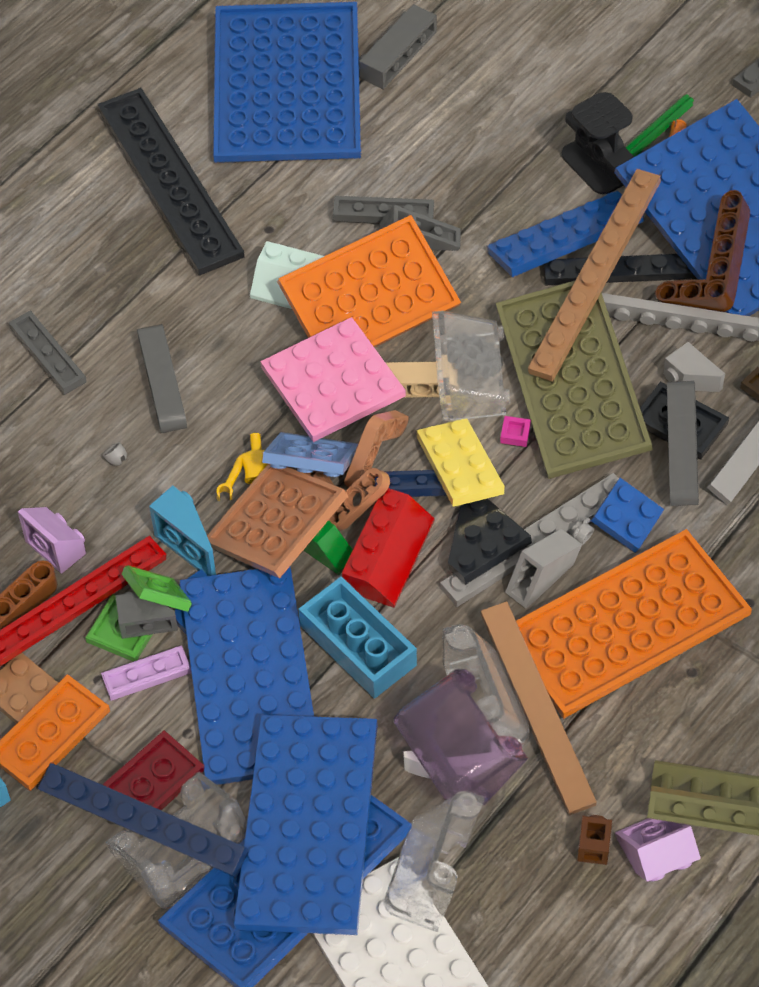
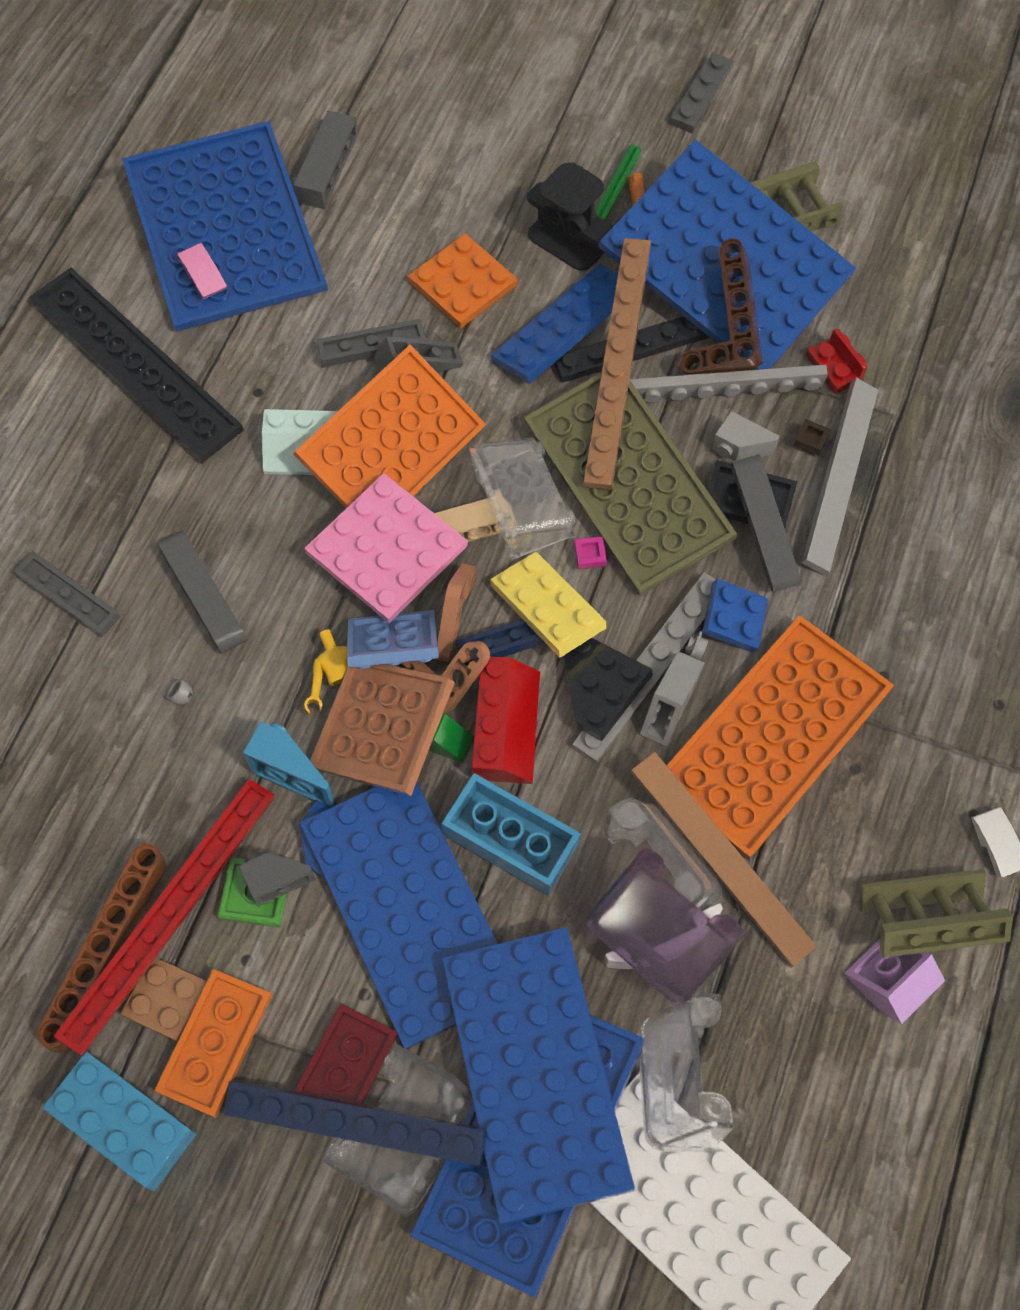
camera: 20 degrees left, 10 degrees up
lavender slope [18,507,86,574] -> none
lavender tile [101,645,192,701] -> none
bright green tile [122,565,192,612] -> none
reddish brown brick [577,815,612,865] -> none
none -> bright pink slope [177,243,227,300]
none -> orange plate [408,233,518,329]

